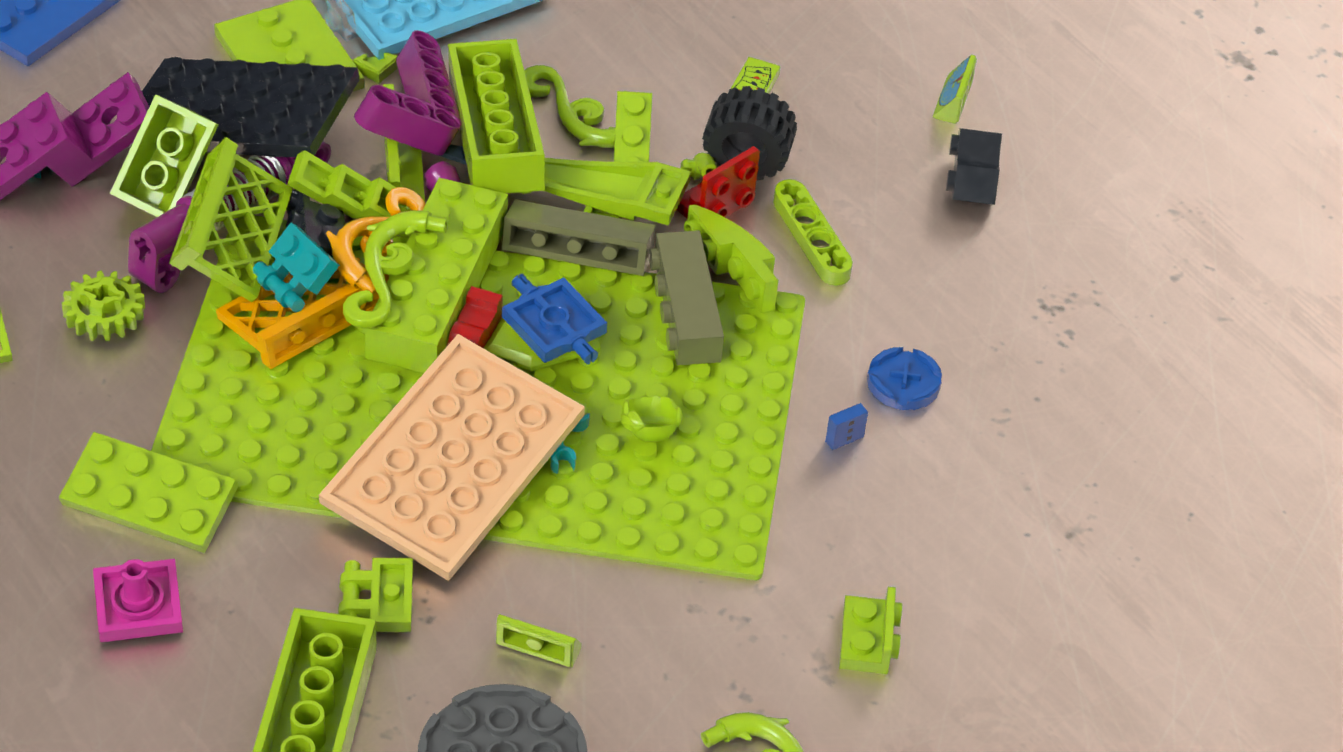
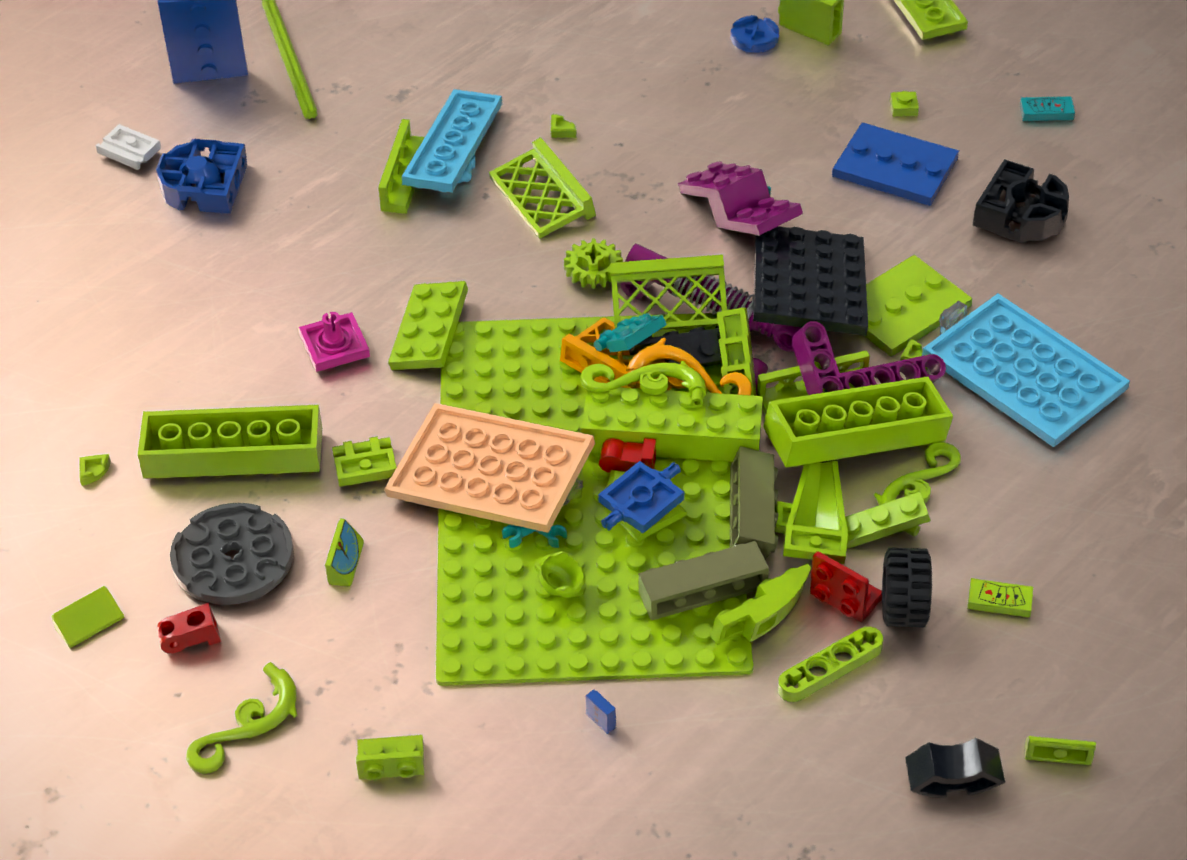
camera: 85 degrees right, 0 degrees up
lime slope [110,94,219,217] -> none
lime arm [680,152,717,180] -> none
blue tile [867,347,942,410] -> none

